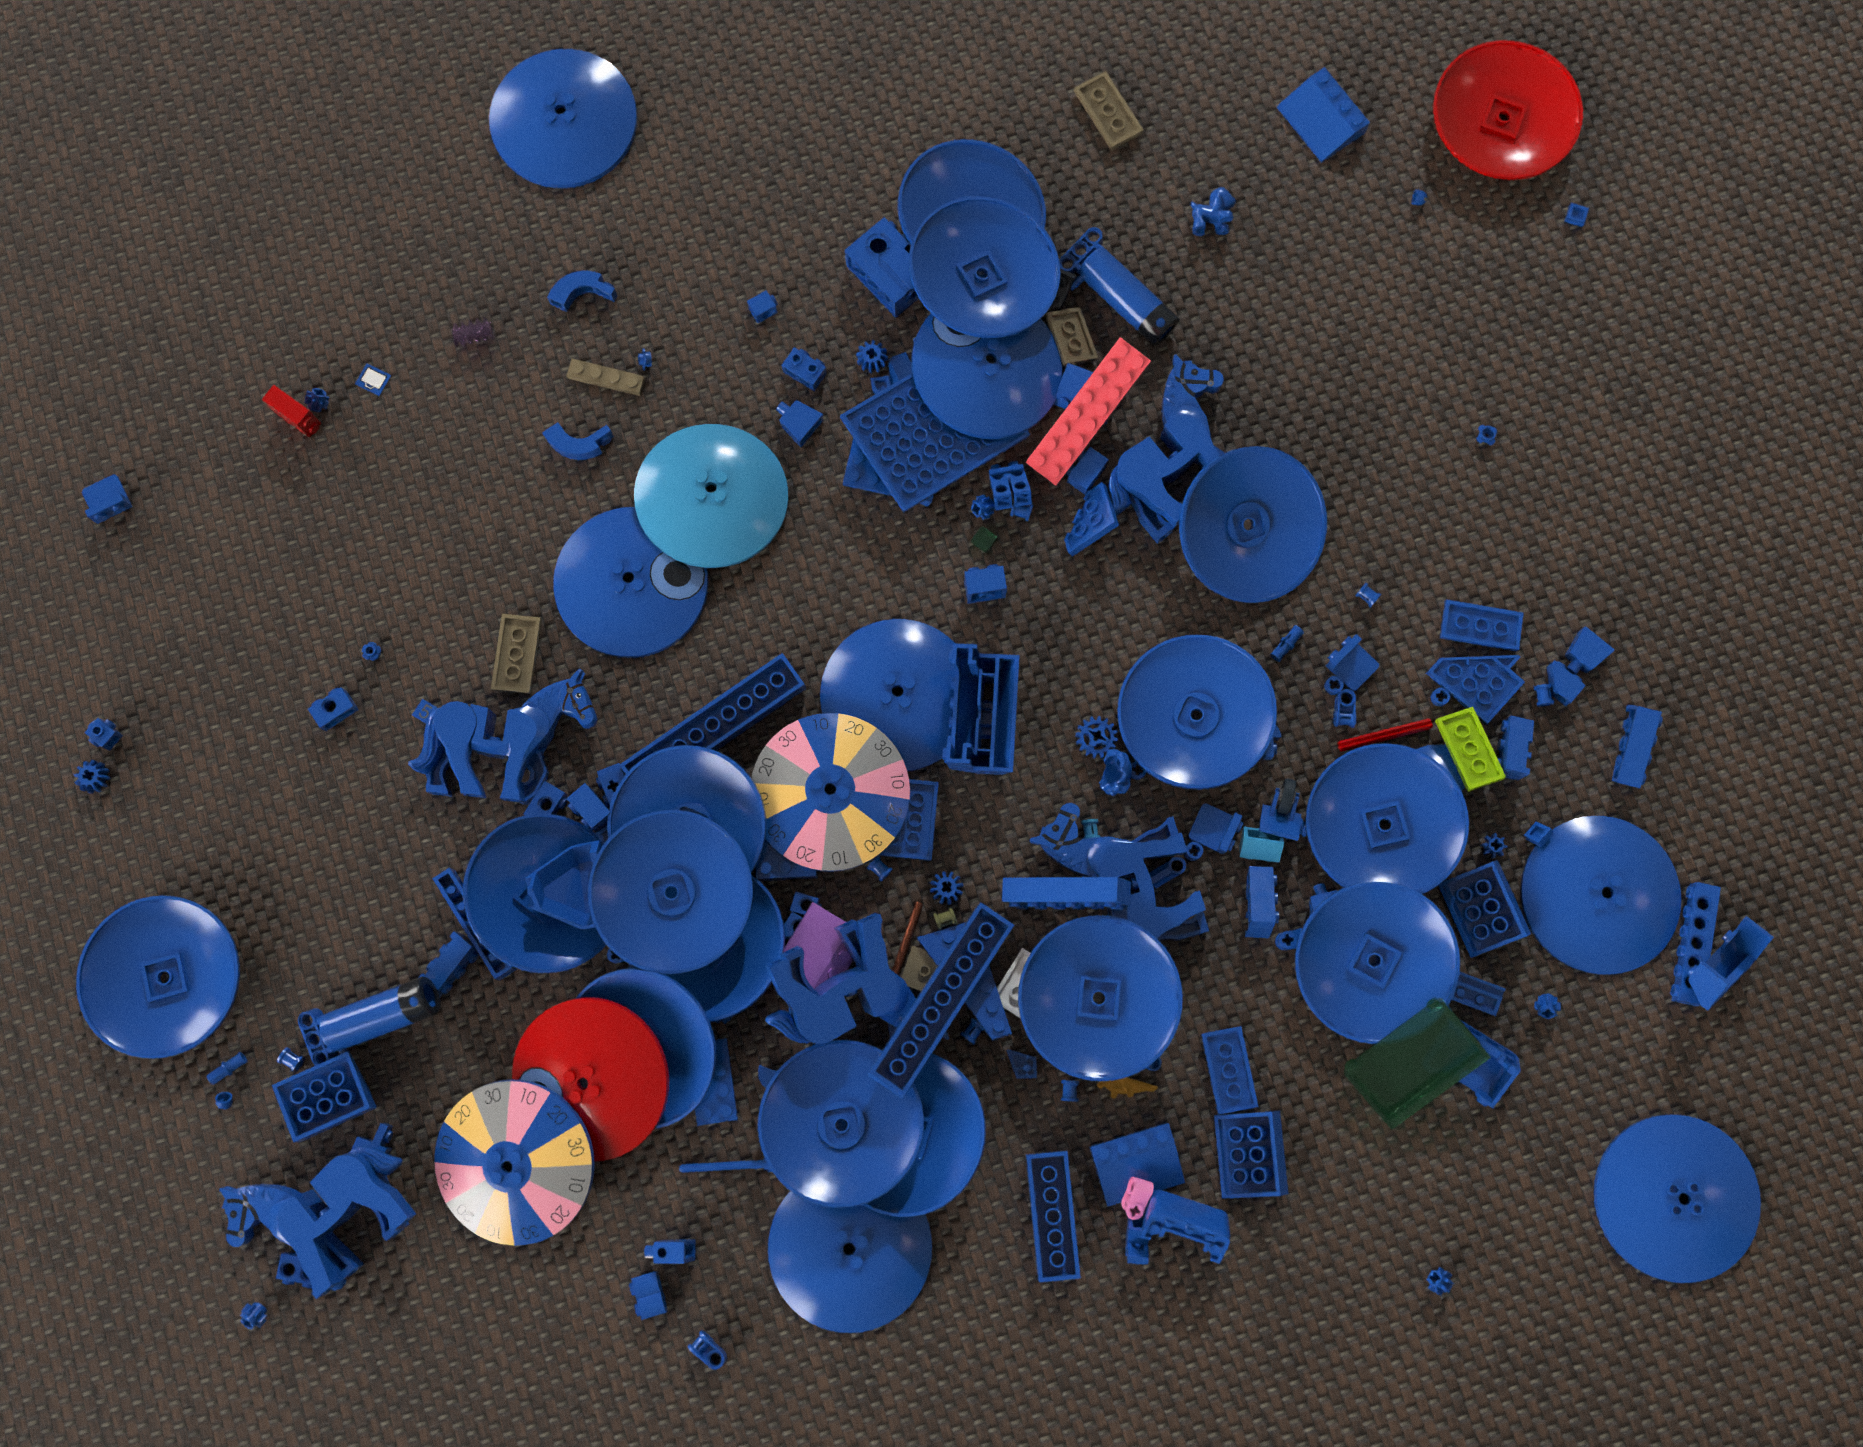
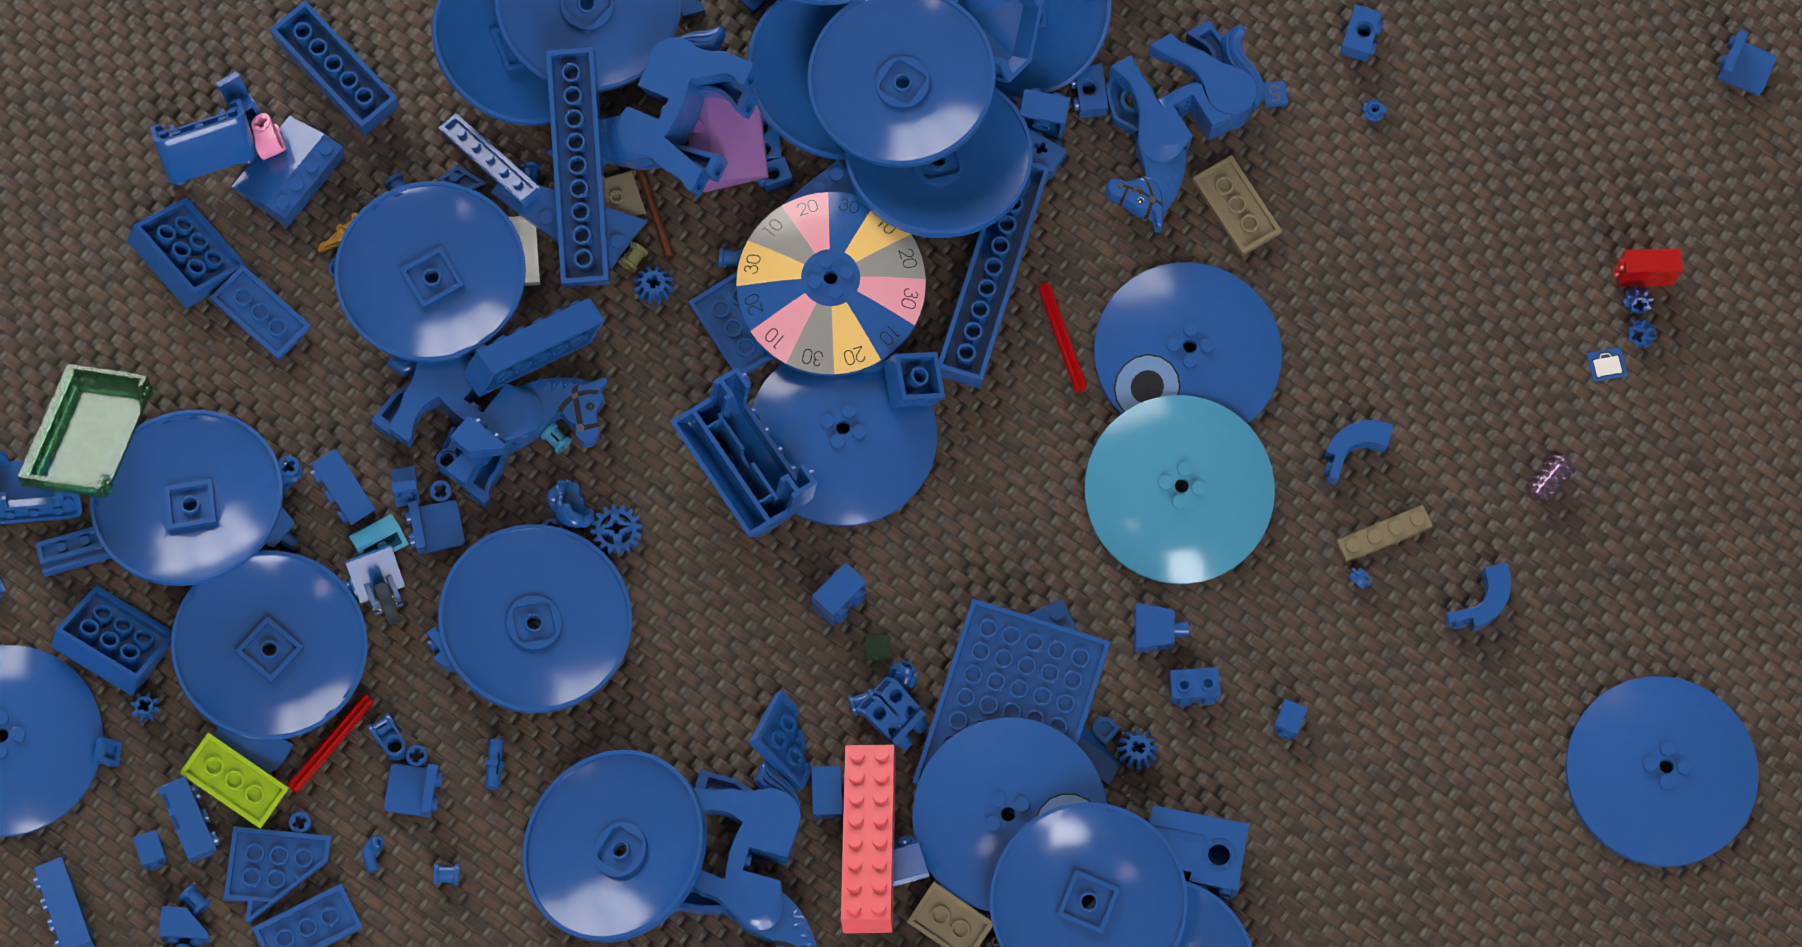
camera: 135 degrees right, 5 degrees down
none -> blue brick [132,830,168,871]
none -> blue arm [362,836,384,873]
none -> blue brick [391,466,420,507]
none -> tile [439,113,542,207]
none -> blue slope [450,415,507,458]
none -> blue brick [883,352,945,408]
none -> red axle [1038,283,1087,392]
none -> blue gear [1627,319,1658,348]

